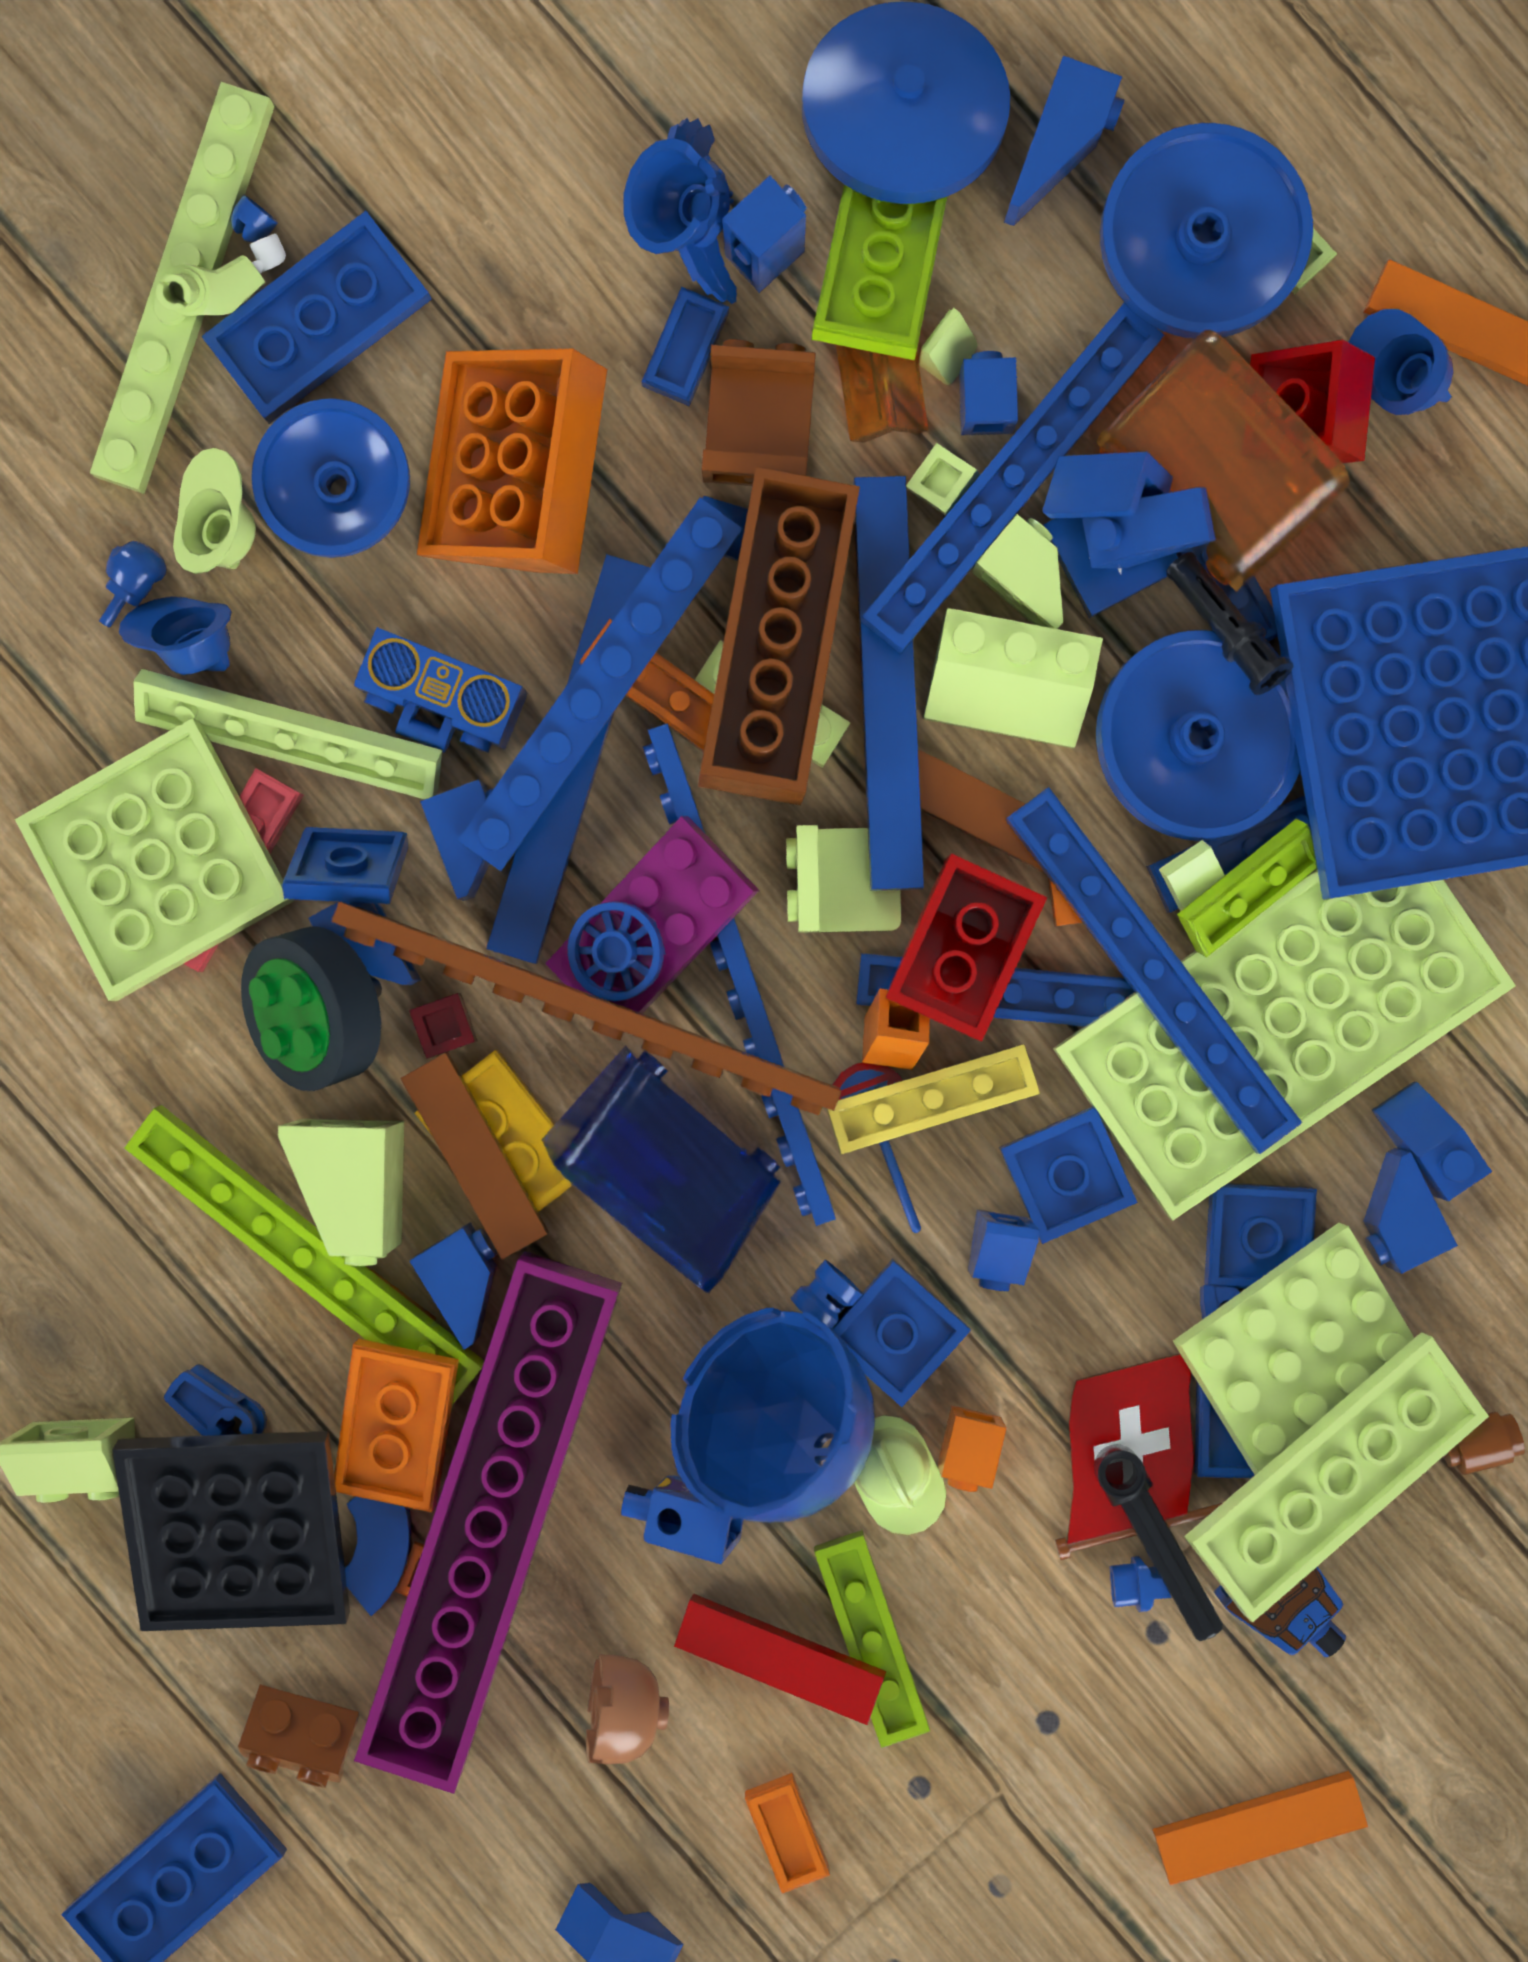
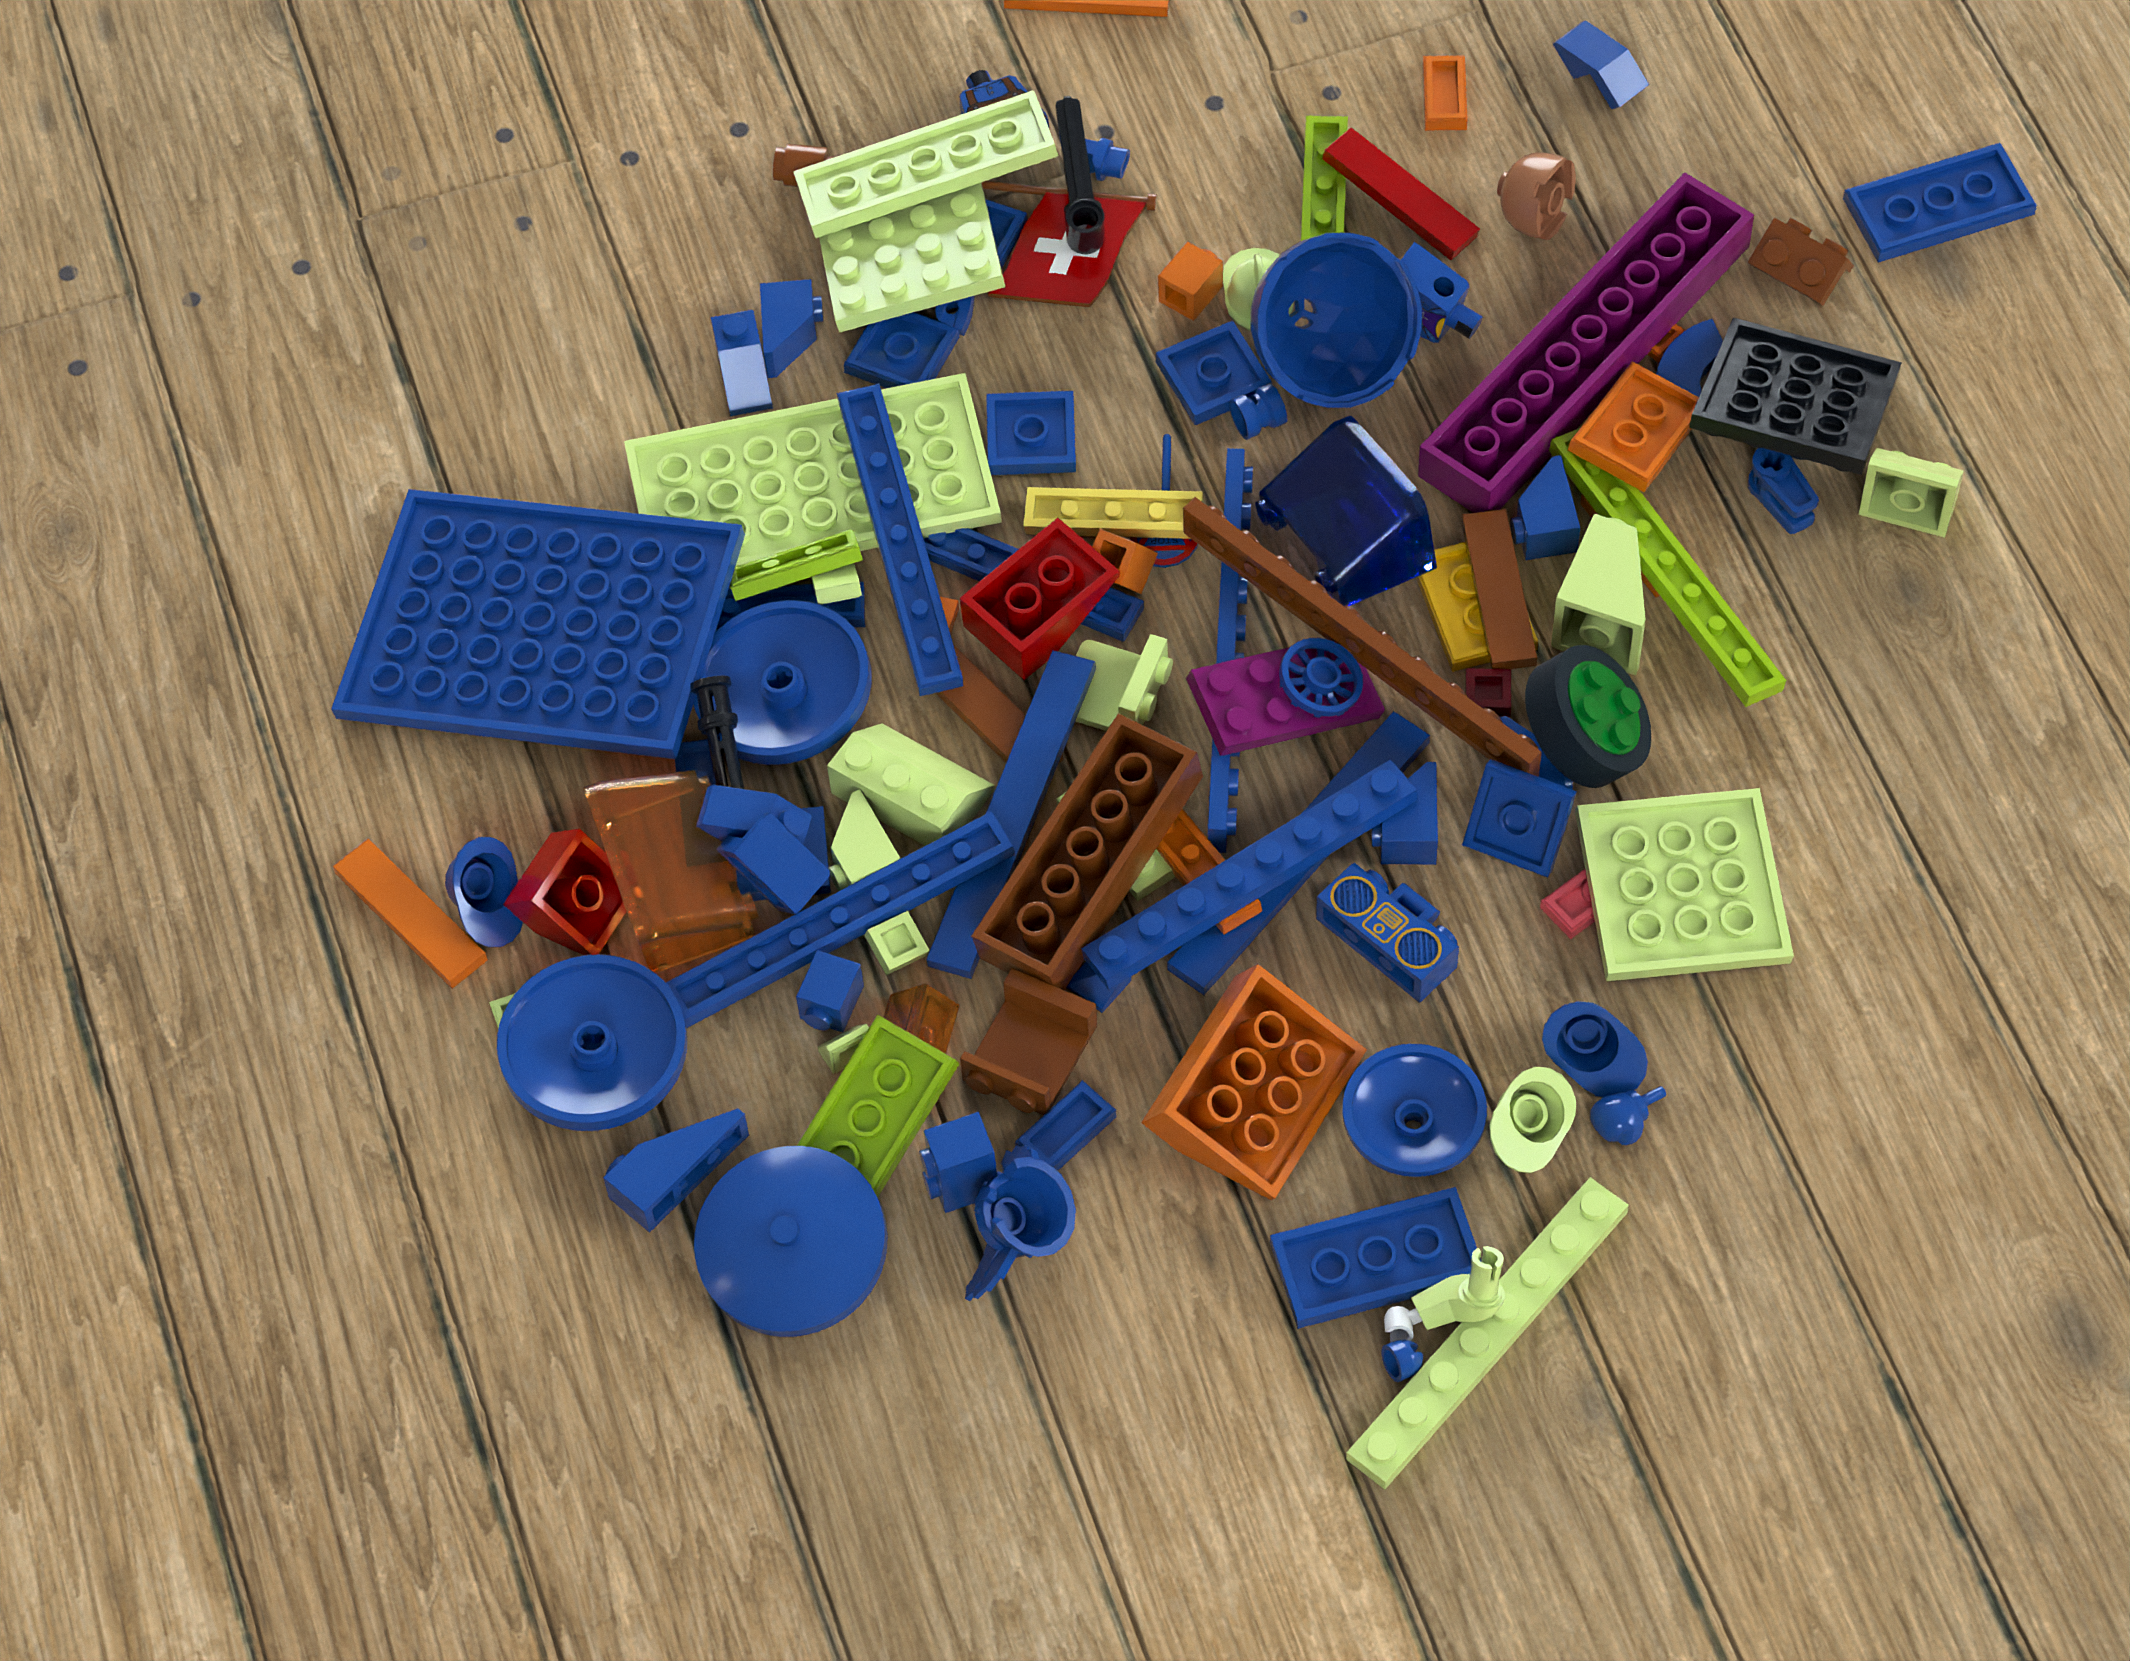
camera: 155 degrees left, 30 degrees down
yellowish green plate [133,669,442,799] -> none
blue slope [968,1210,1040,1291] -> none

